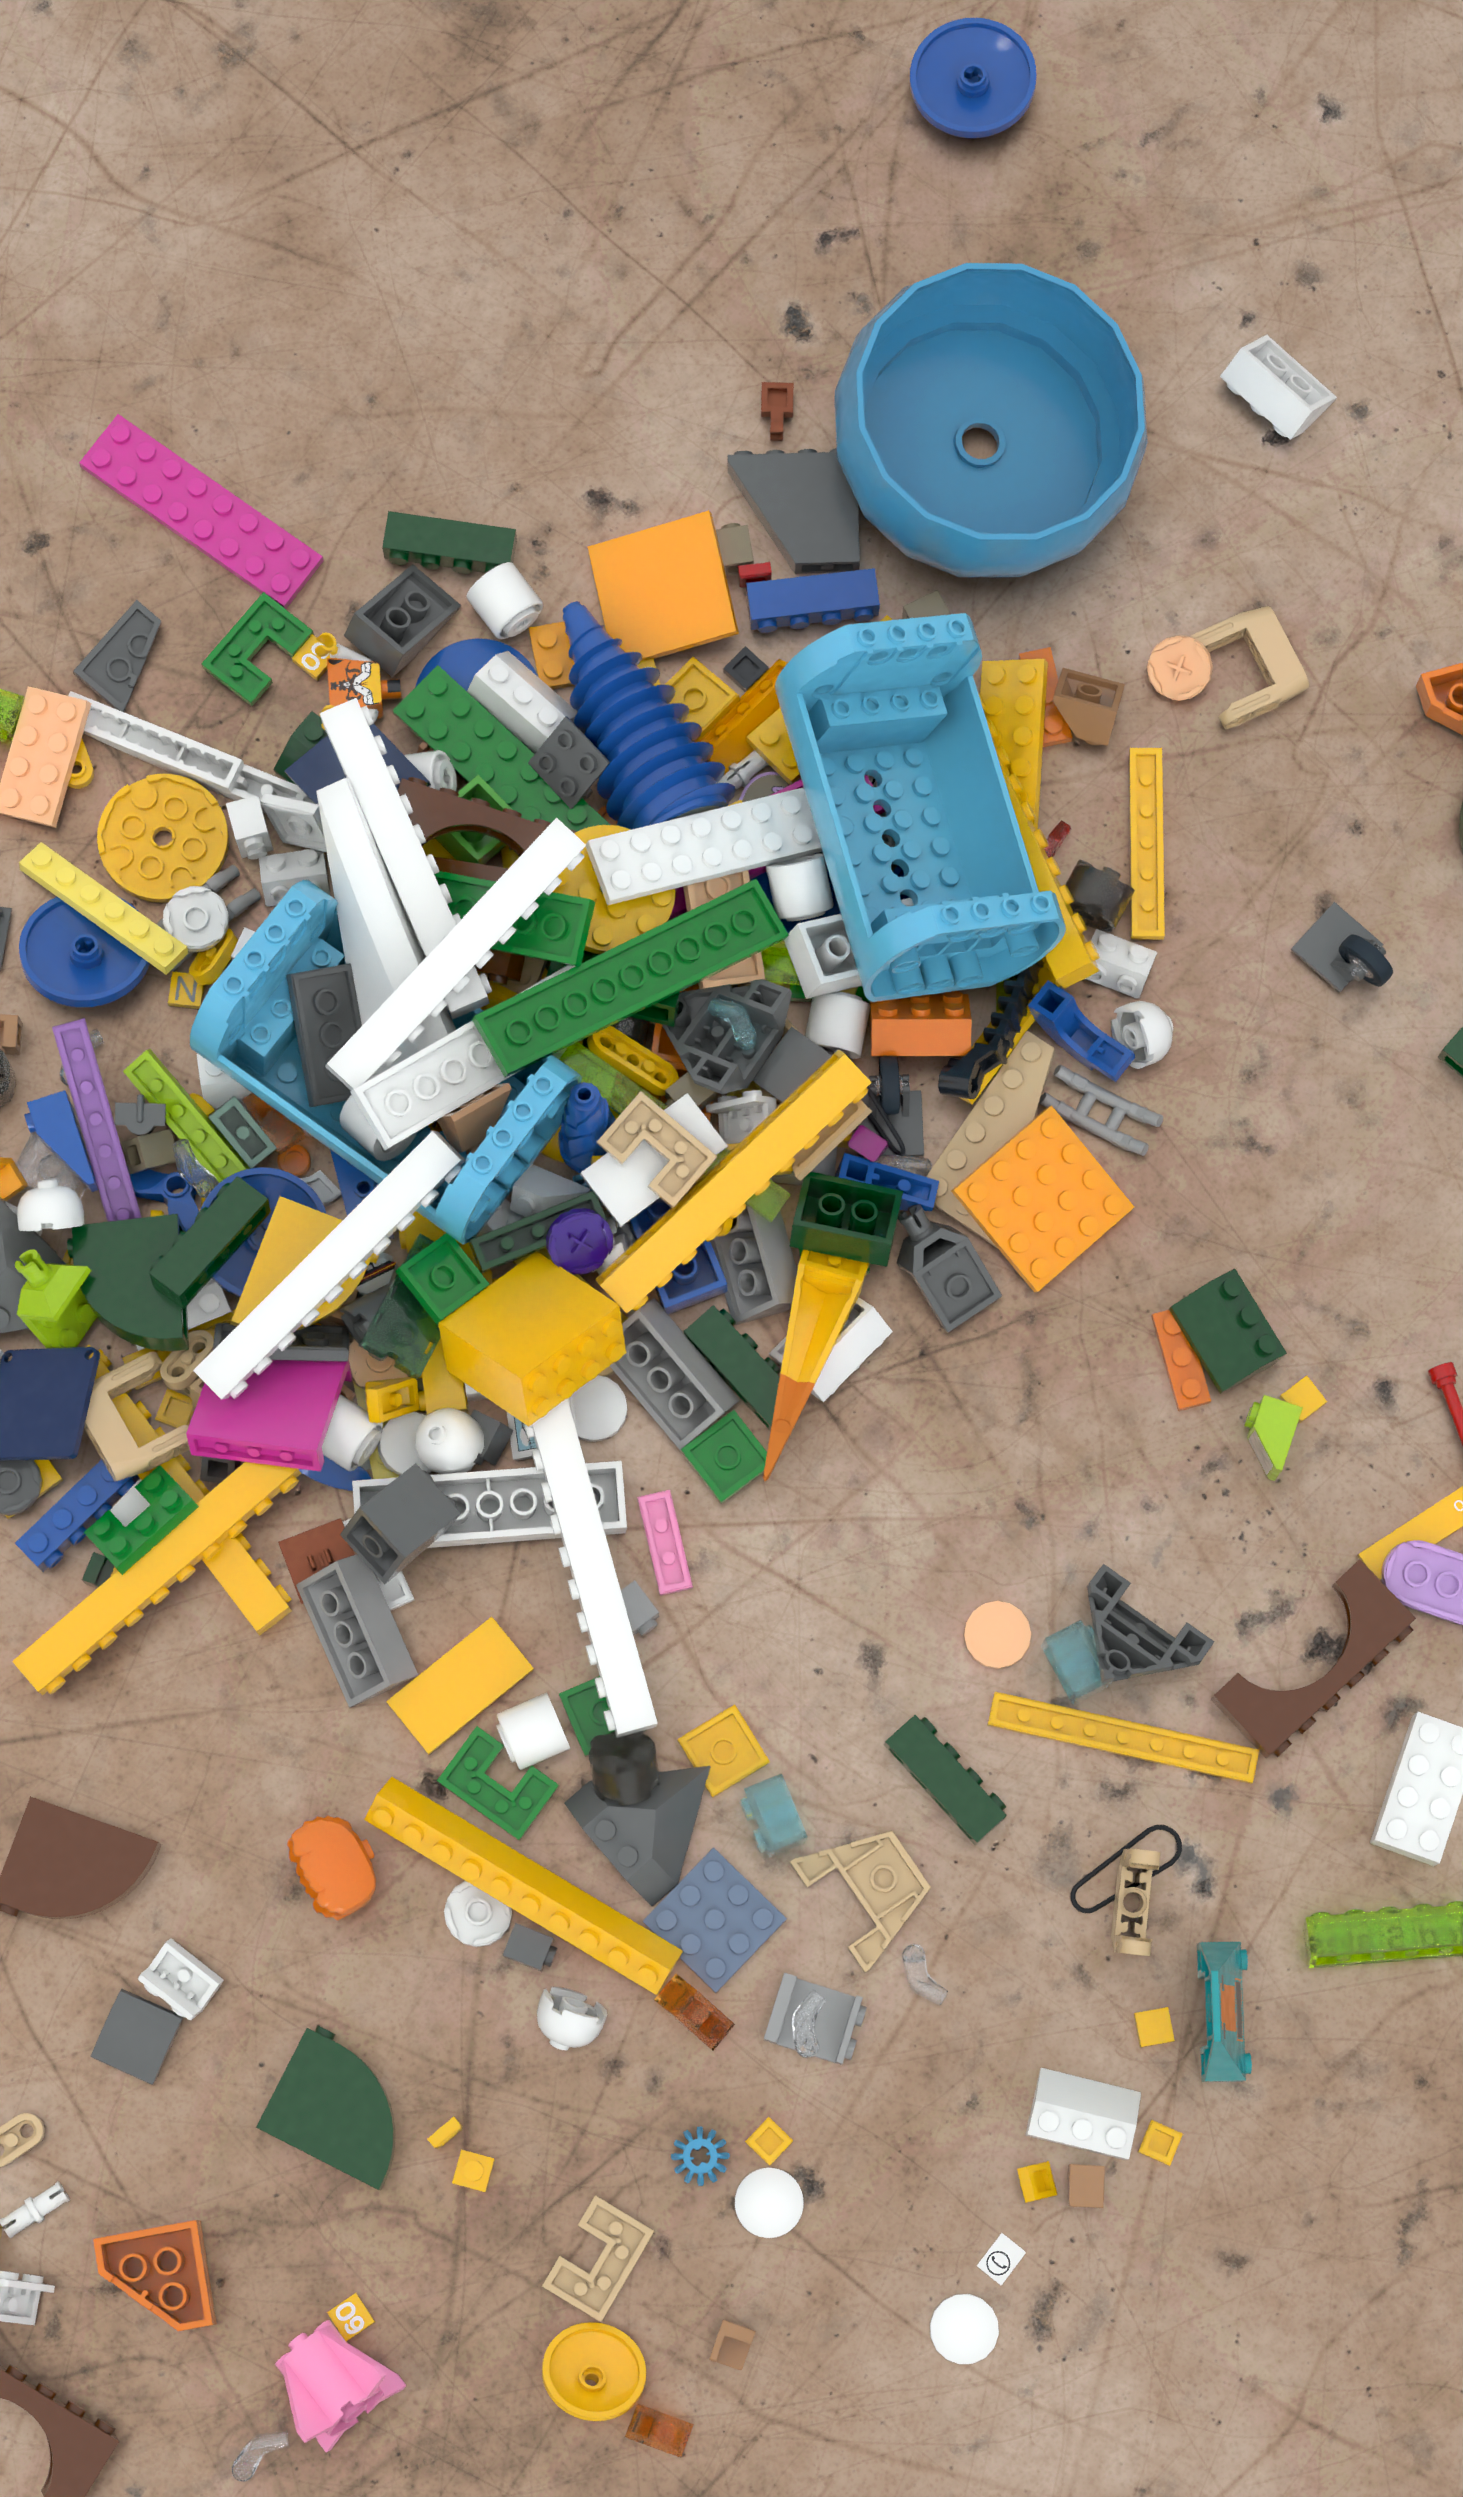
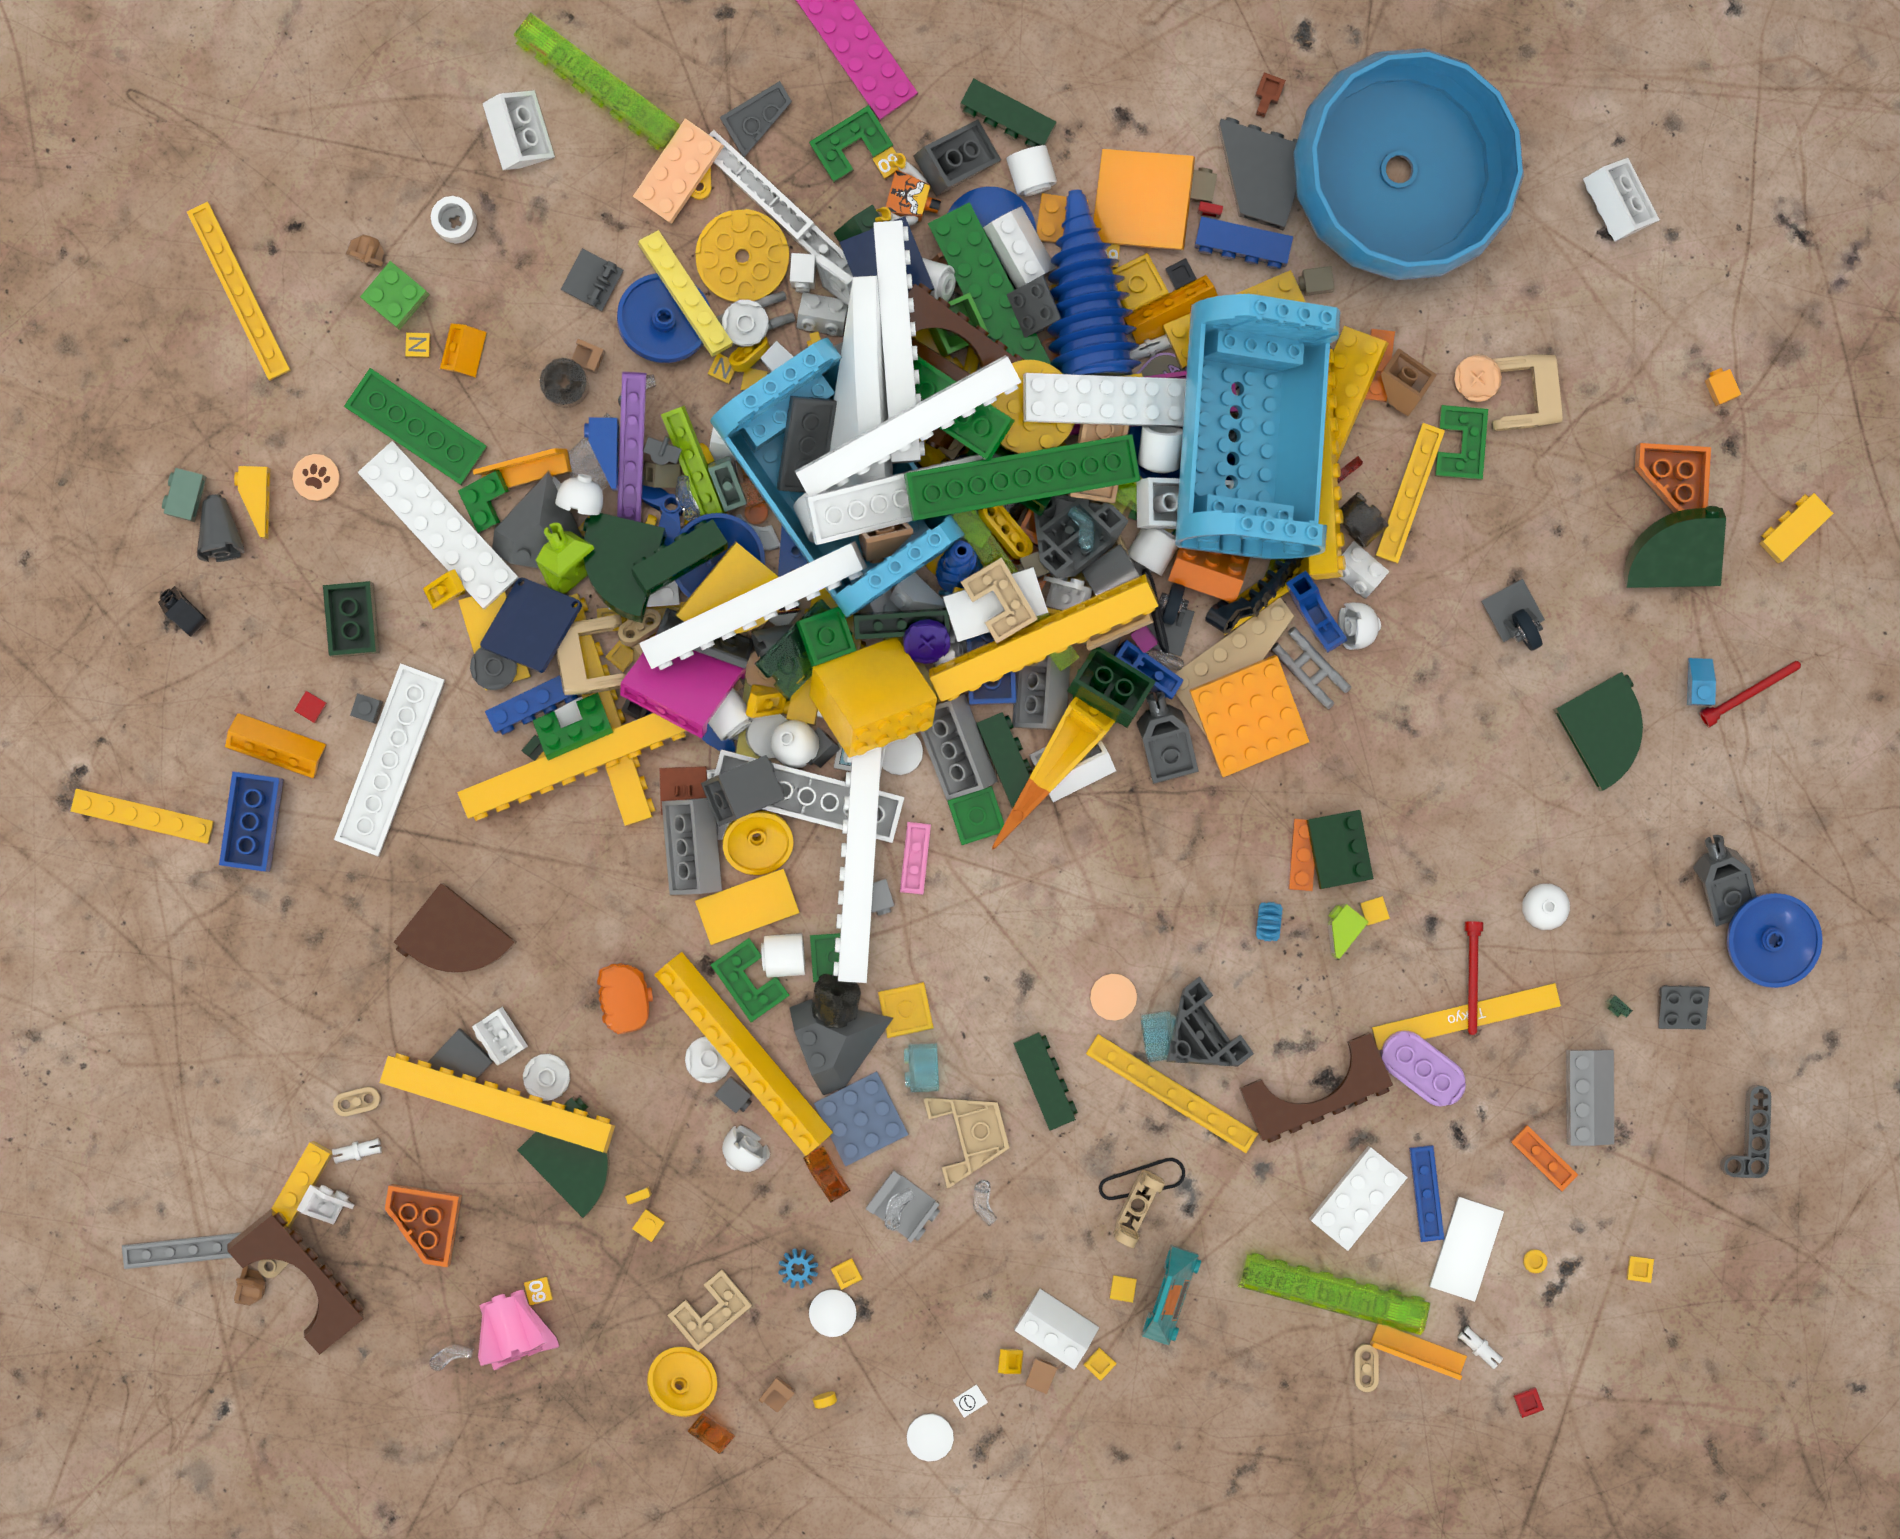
camera: 20 degrees right, 10 degrees up
none -> yellow brick [379,1053,615,1153]
none -> white tile [523,1054,570,1101]
none -> yellow dish [722,810,793,875]
none -> yellow tile [812,1391,837,1409]
none -> dark azure gear [1256,902,1283,942]
none -> green plate [1435,405,1488,480]

